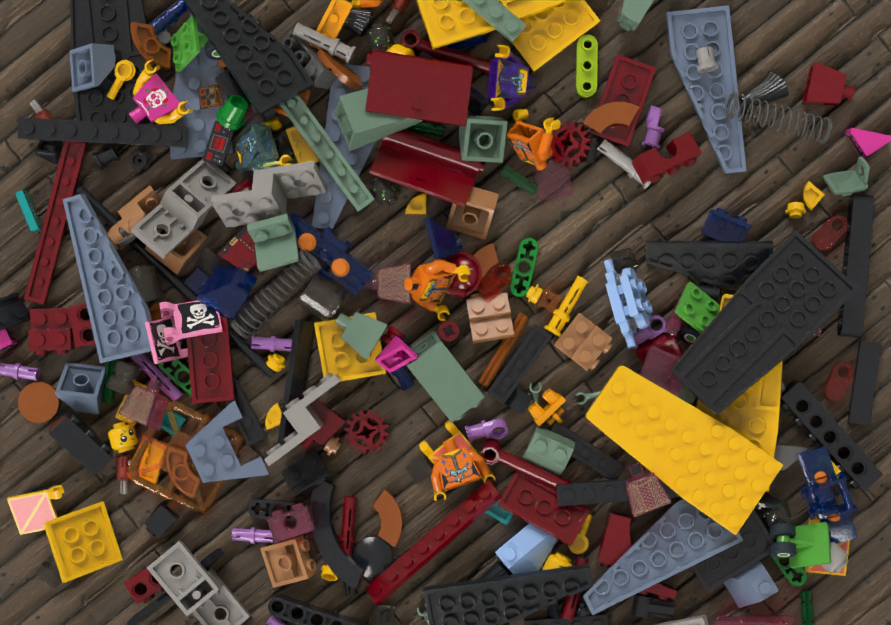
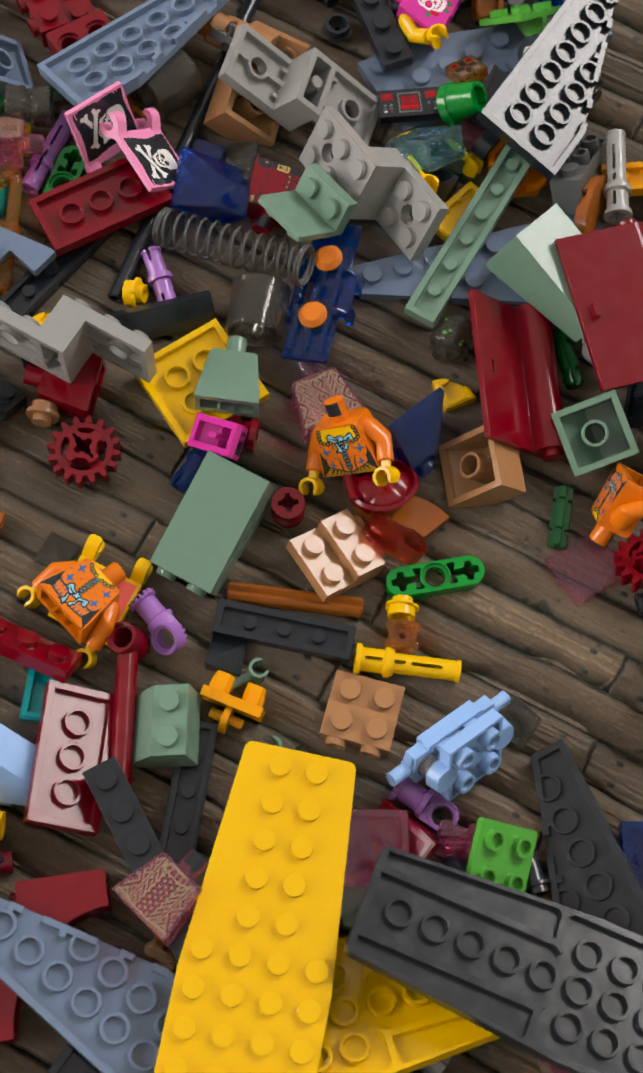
camera: 65 degrees right, 20 degrees down
yellow plate [568,514,592,554] -> none

